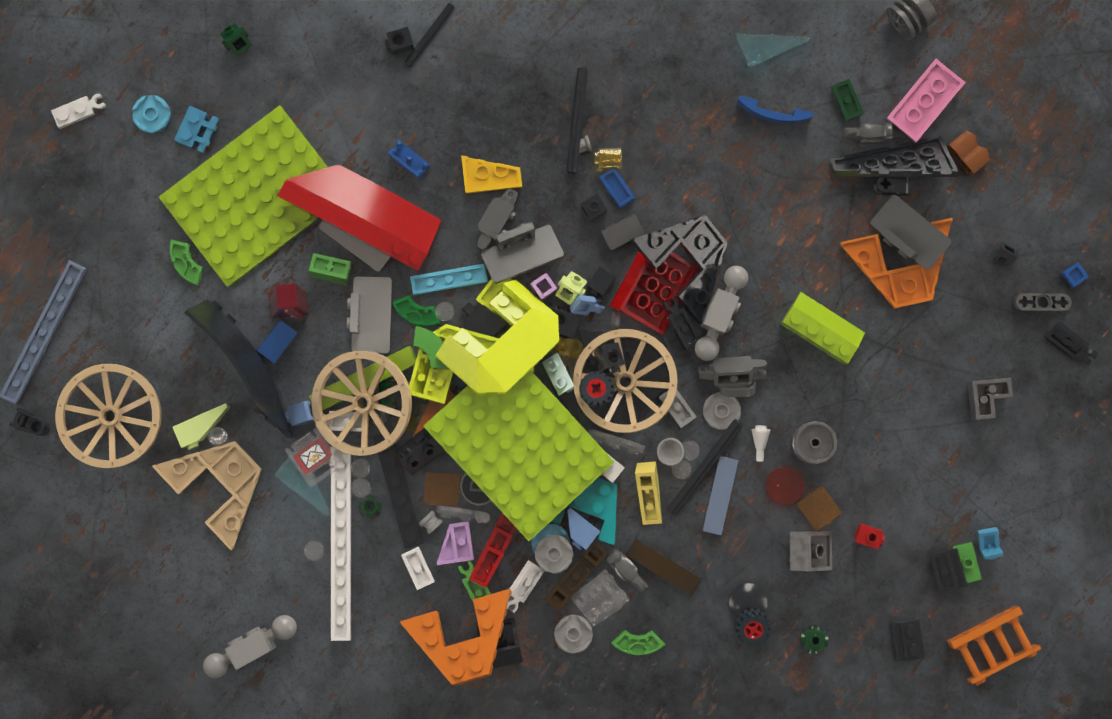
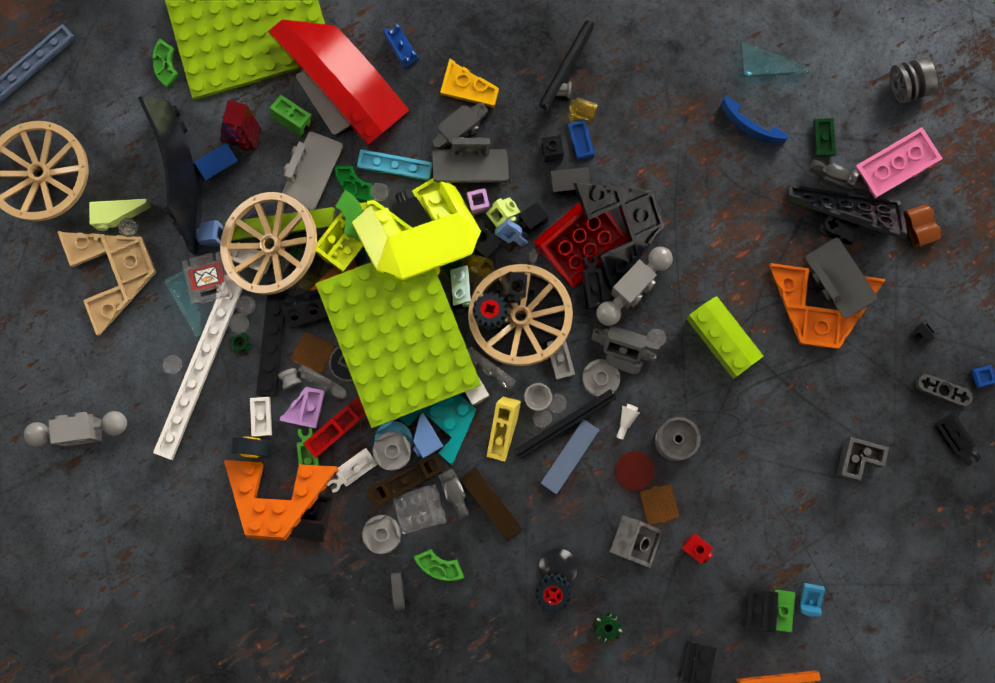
camera: 25 degrees right, 5 degrees down
none -> black wheel [231,437,270,458]
none -> dark grey beam [391,572,405,611]
none -> clear tile [647,329,666,347]

